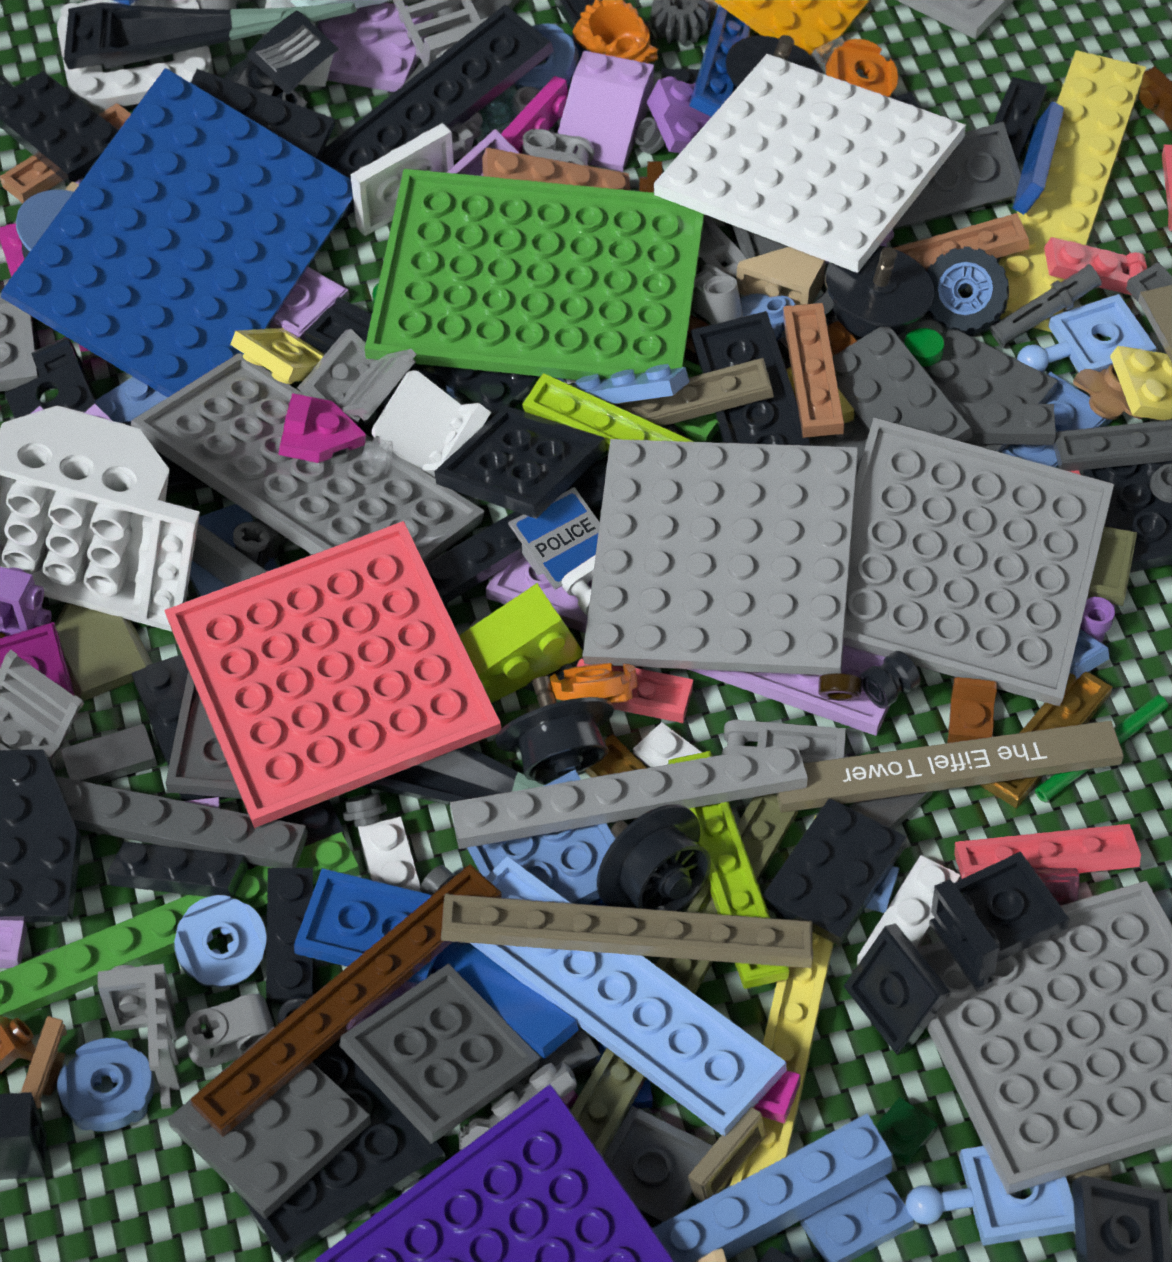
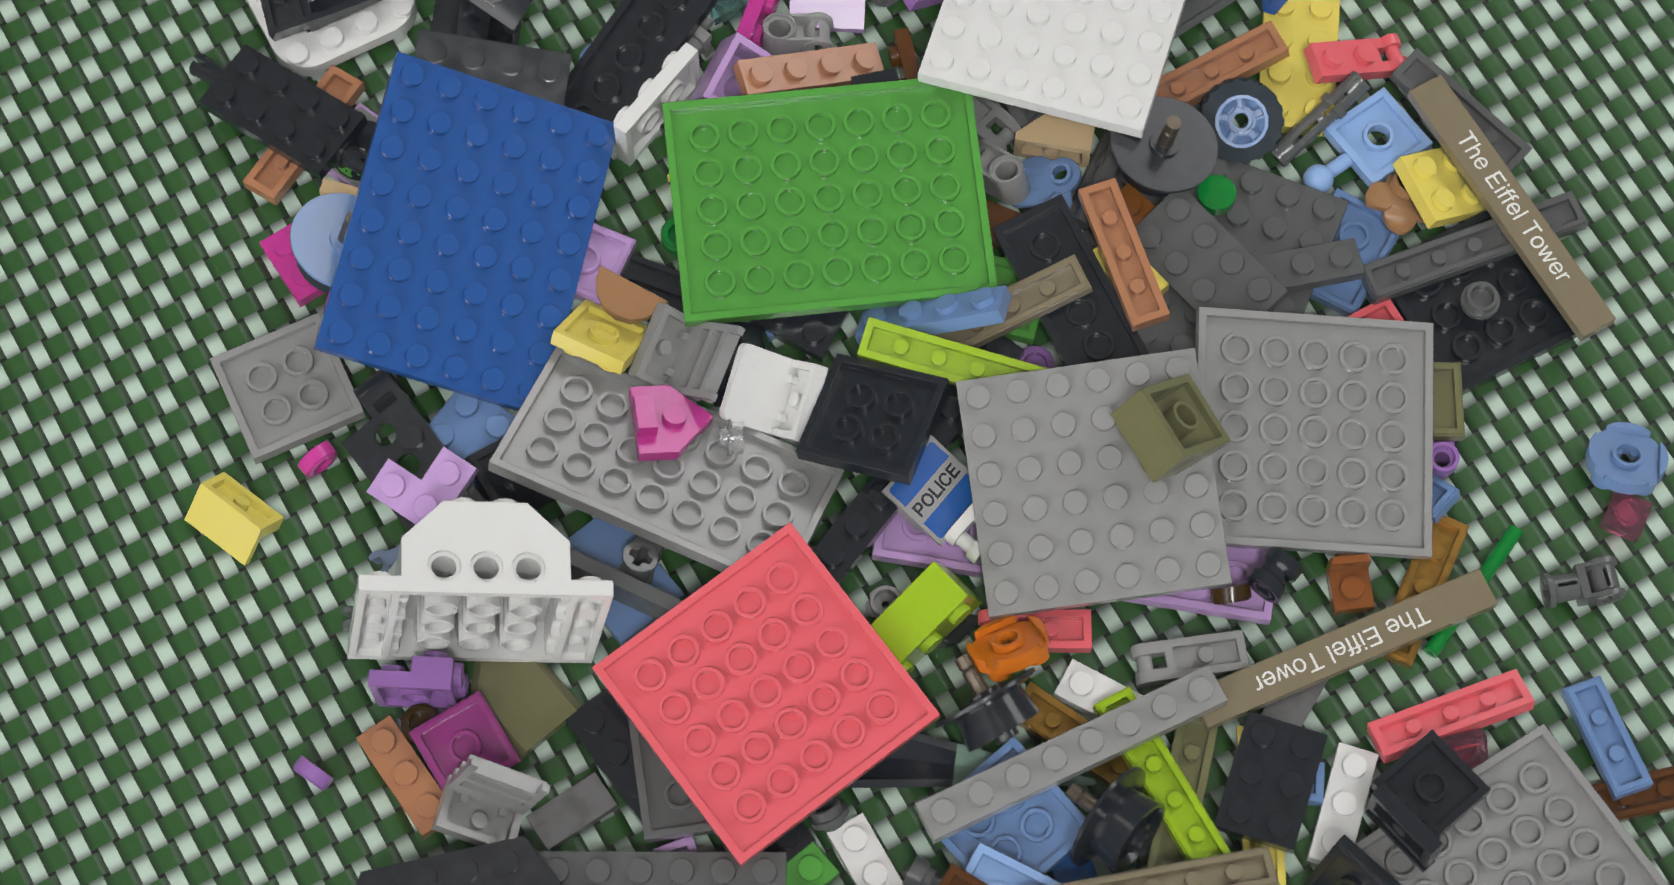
camera: 15 degrees left, 15 degrees up
none -> medium nougat tile [596,266,669,324]
none -> olive slope [1111,374,1231,482]

